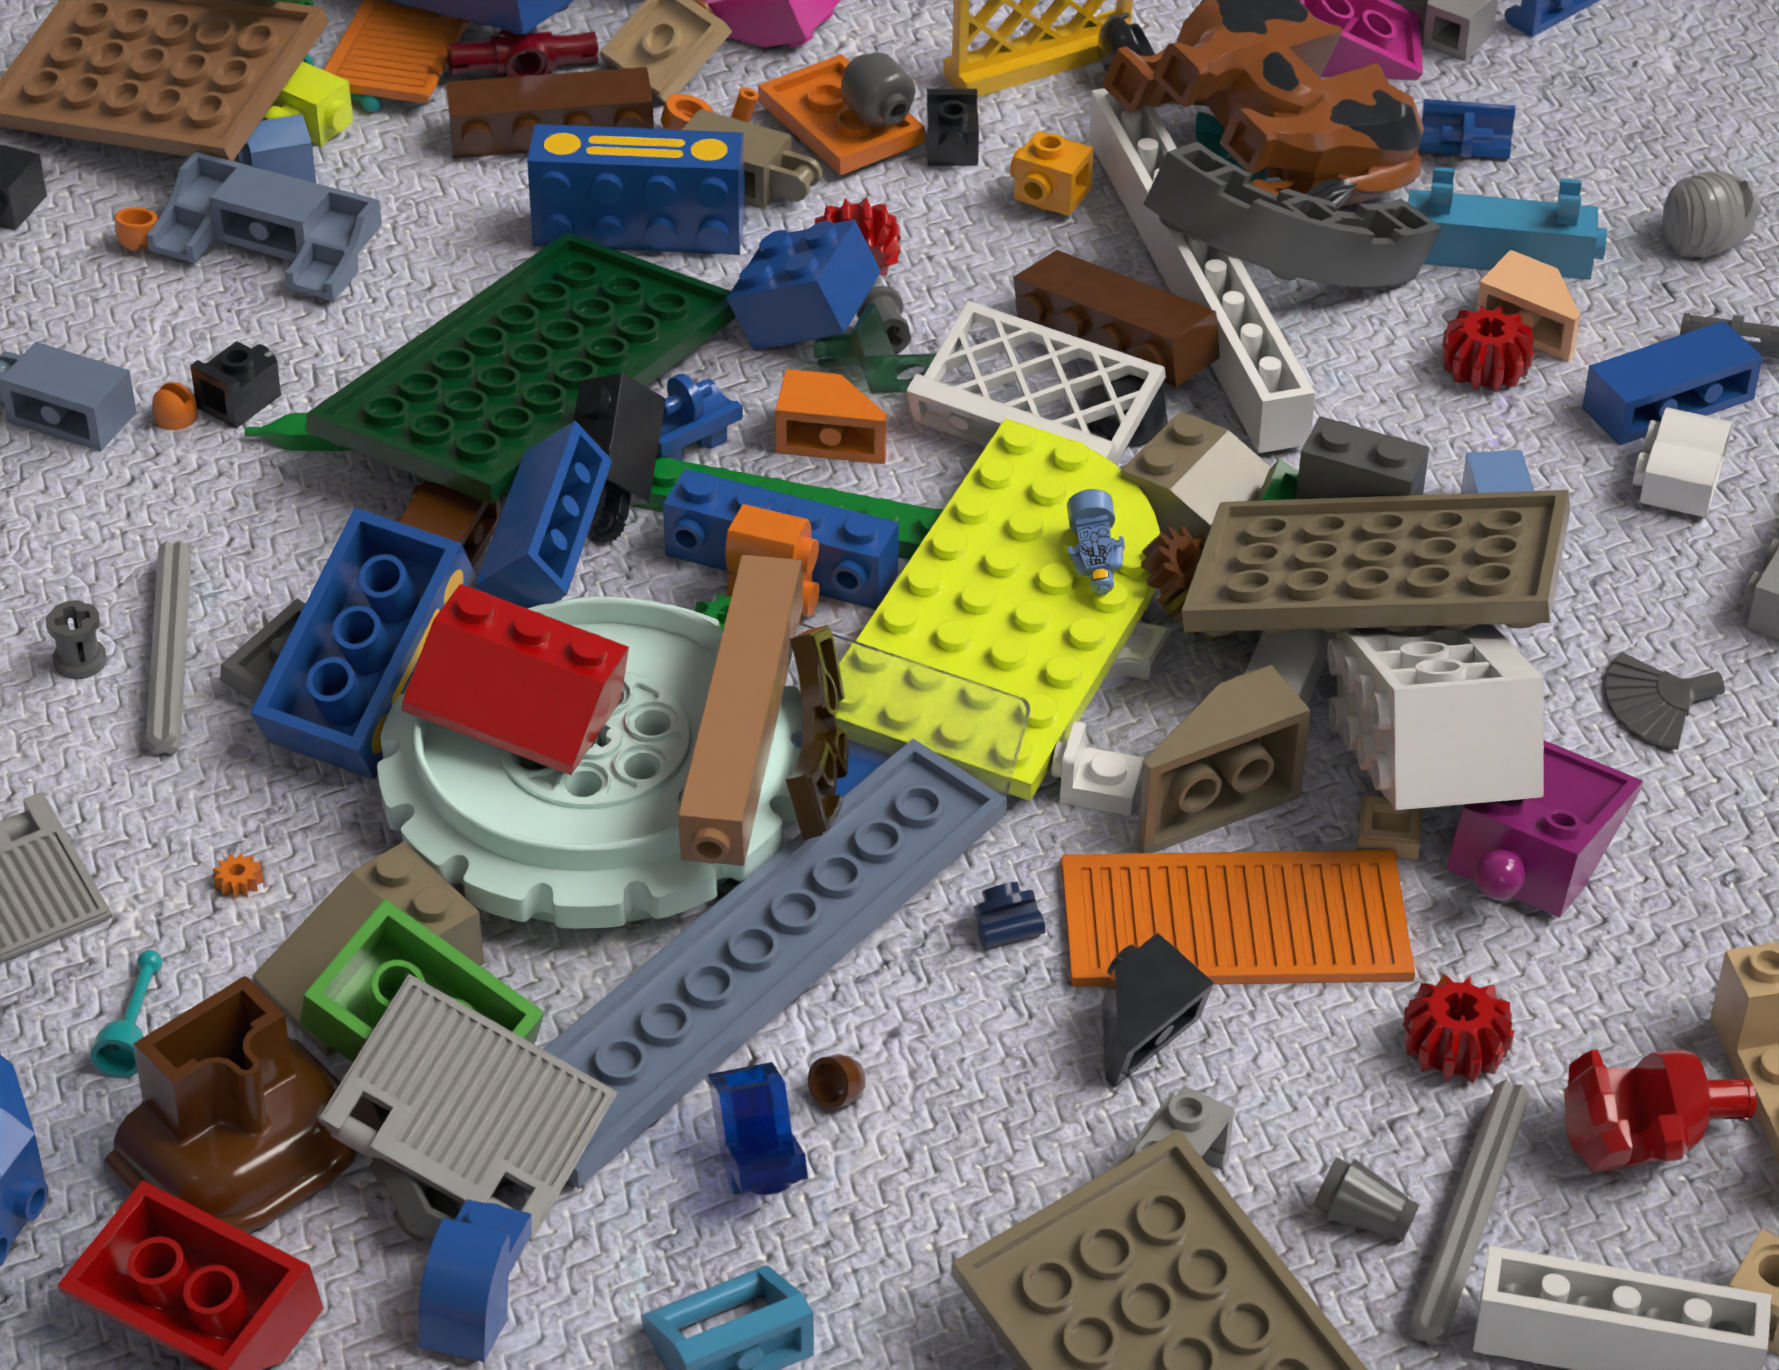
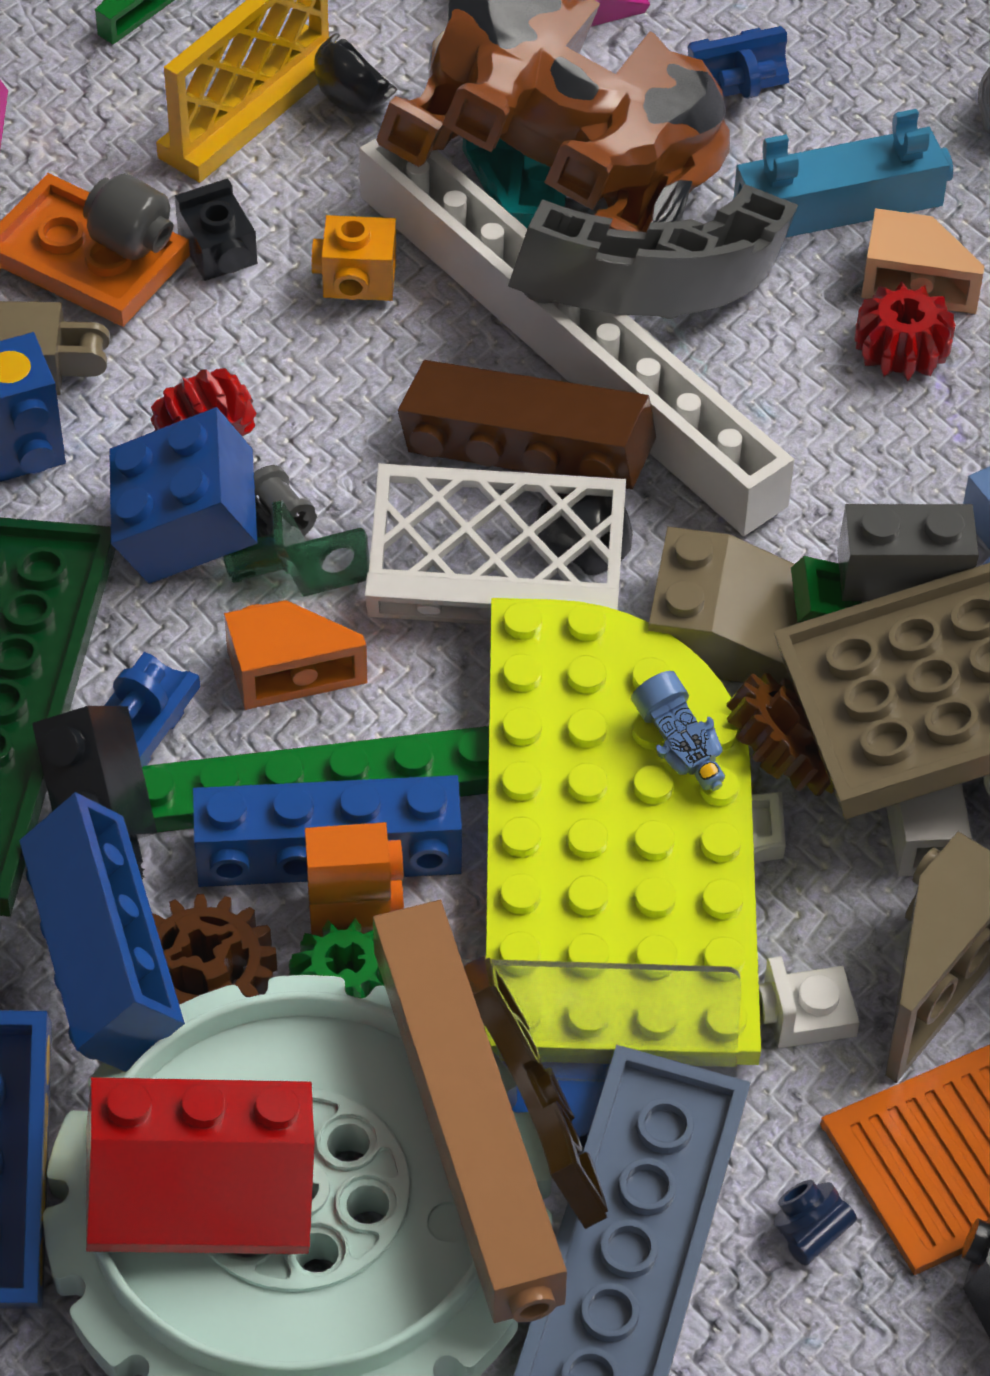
camera: 25 degrees left, 10 degrees up
none -> reddish brown gear [152,894,278,1005]

